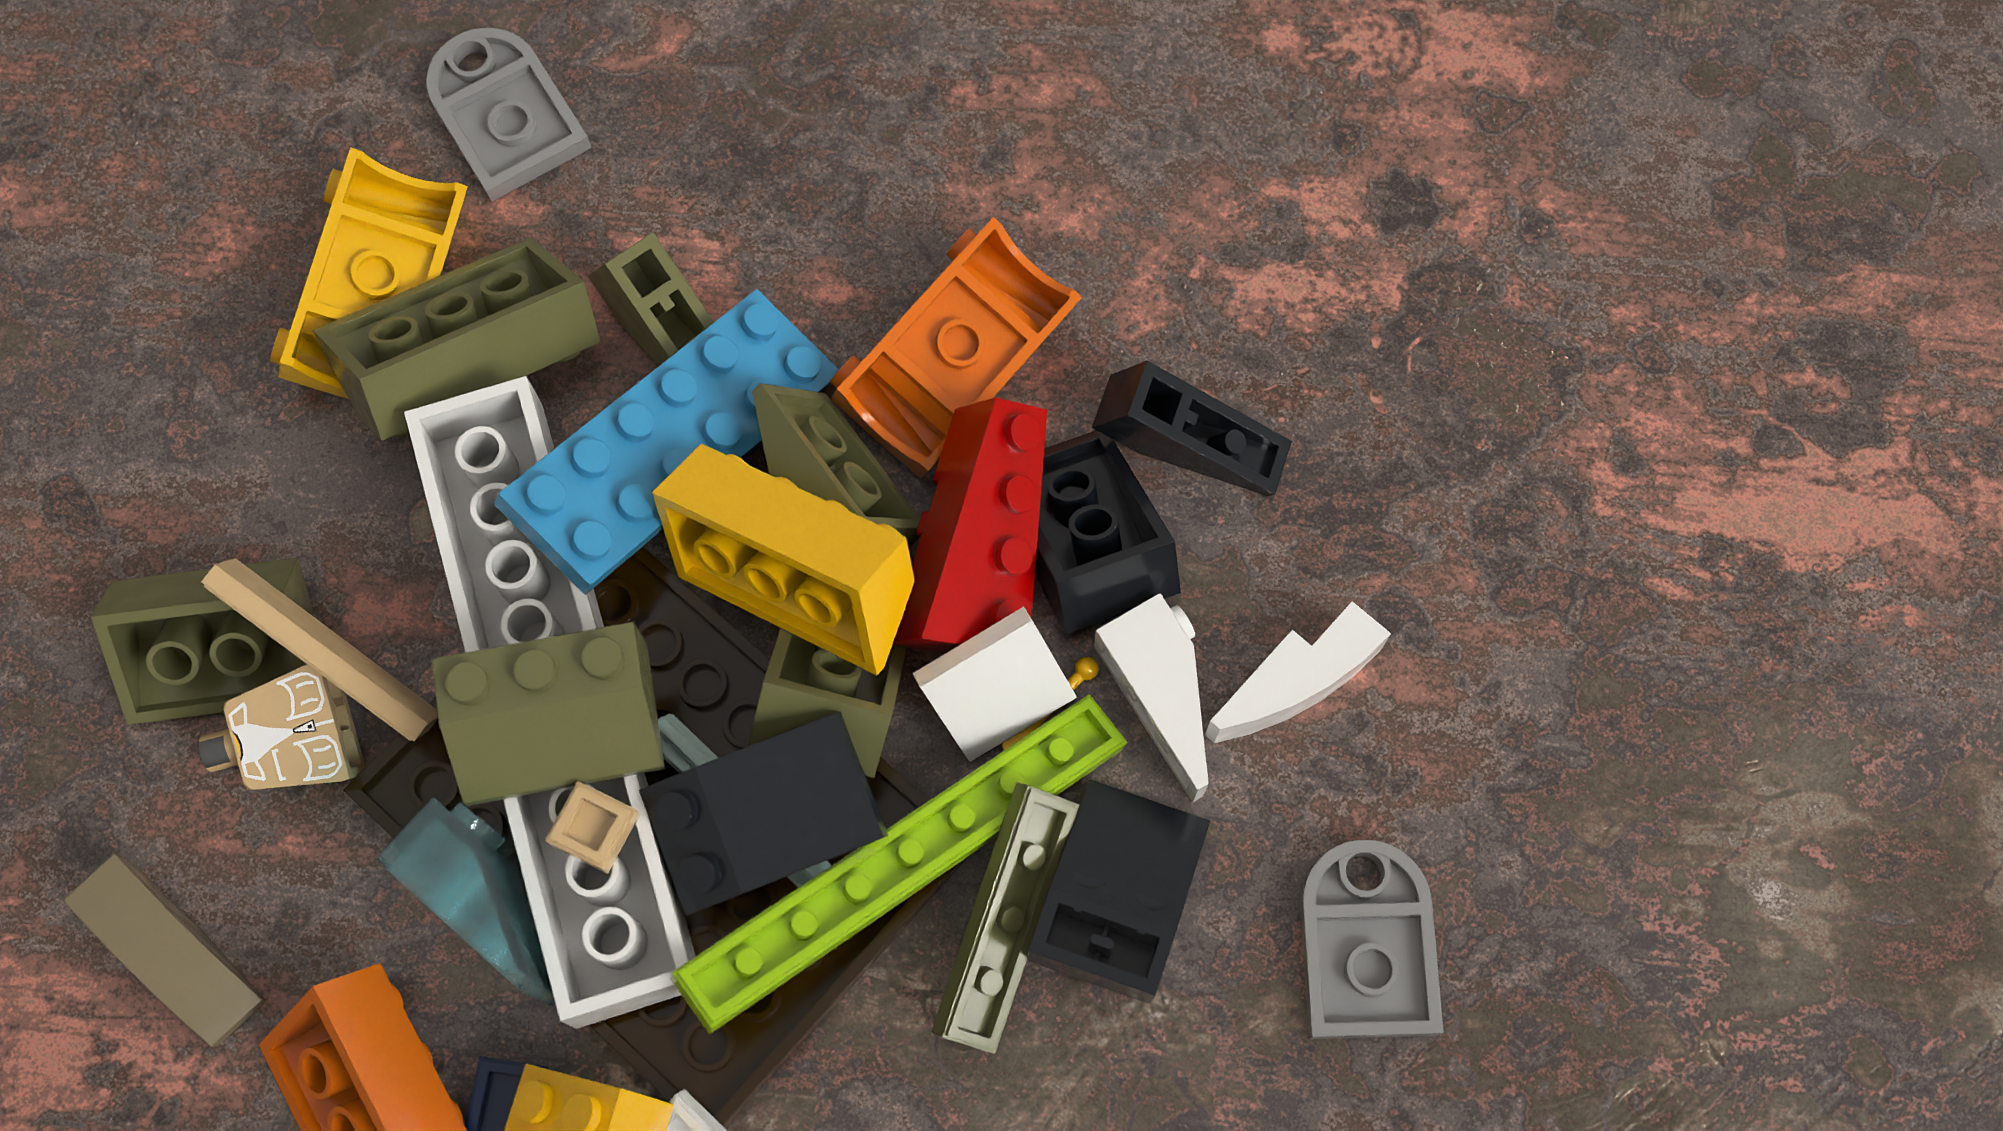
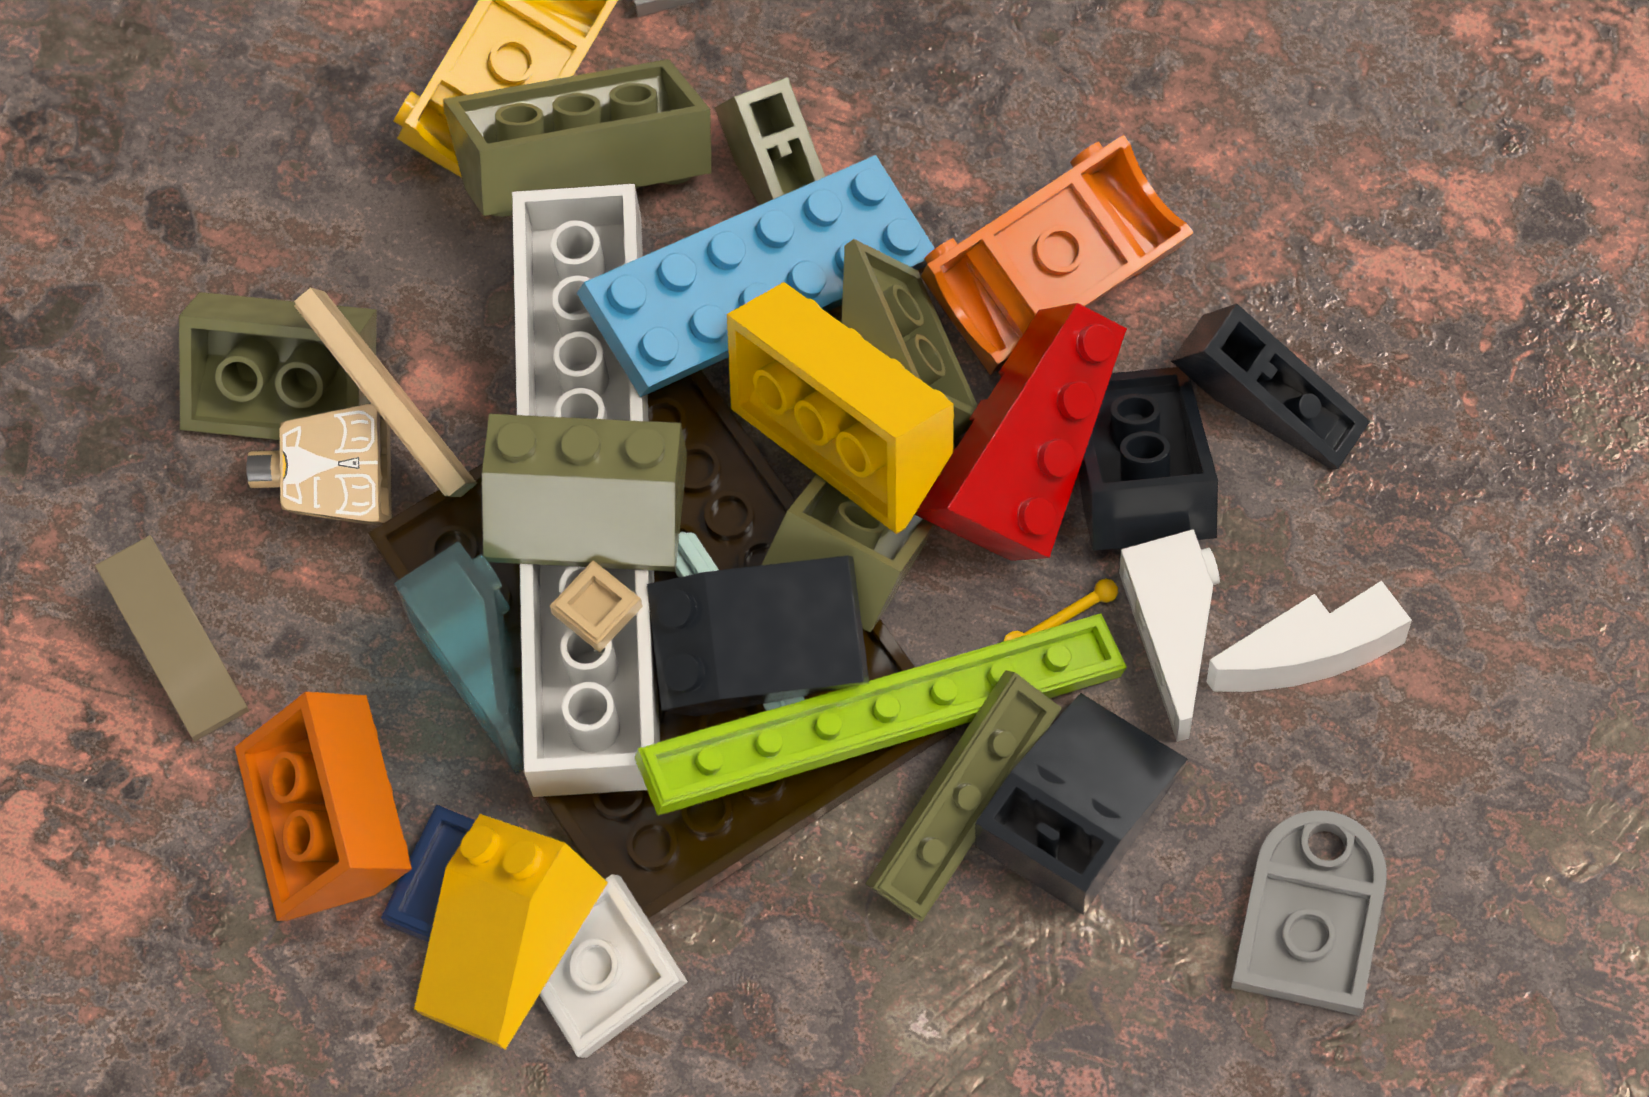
camera: 20 degrees right, 5 degrees down
white tile [913,607,1077,762] -> none

